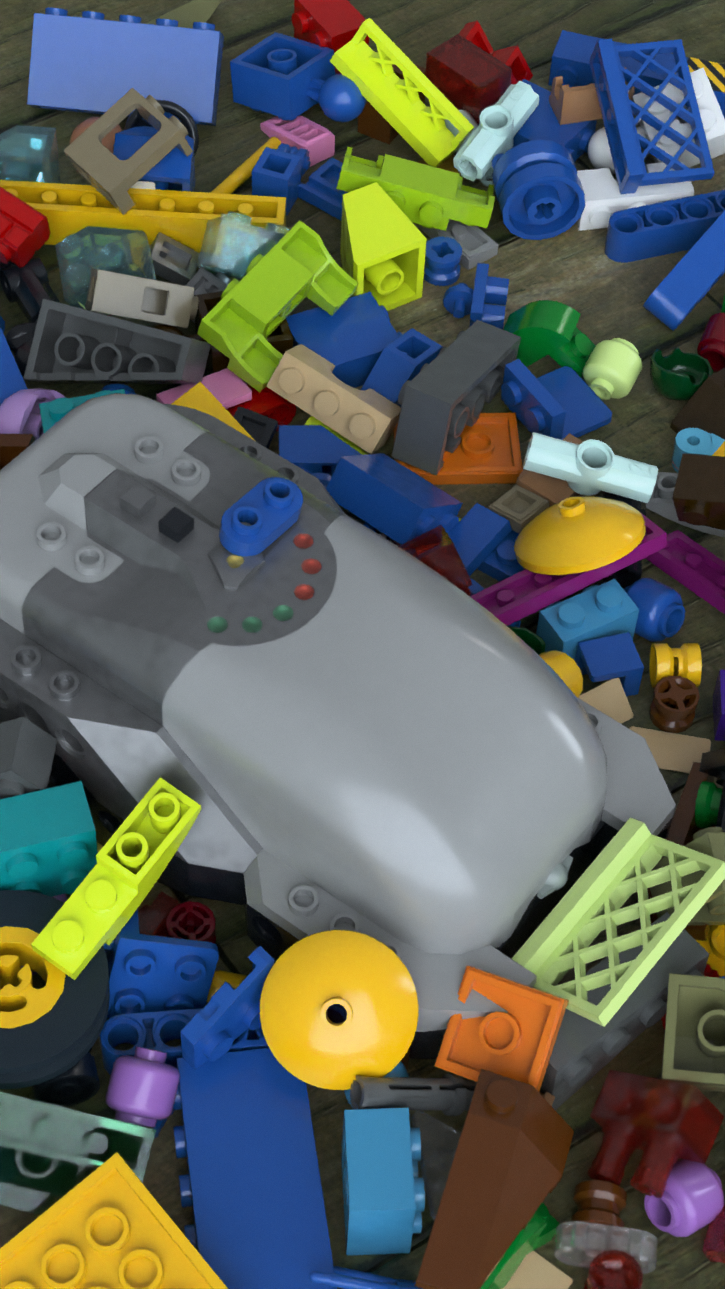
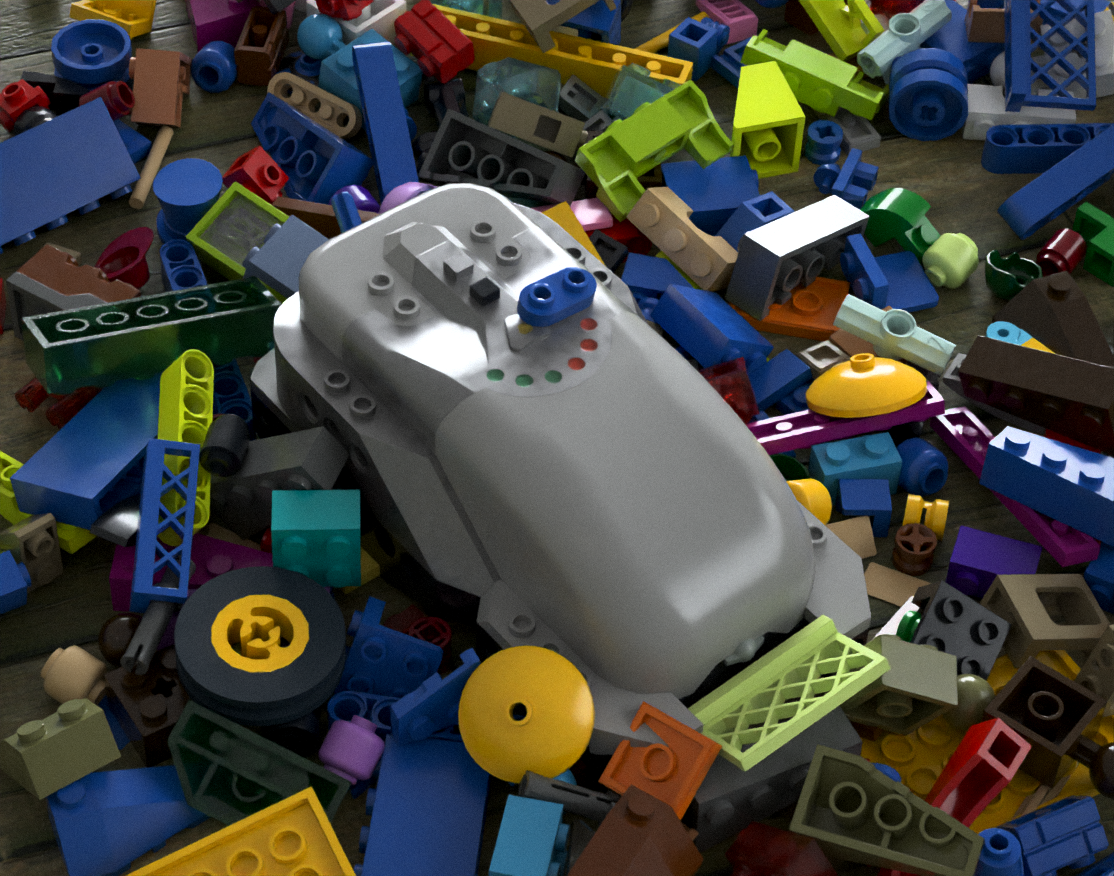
camera: 15 degrees right, 5 degrees down
neon yellow slope [31,777,202,980] -> none

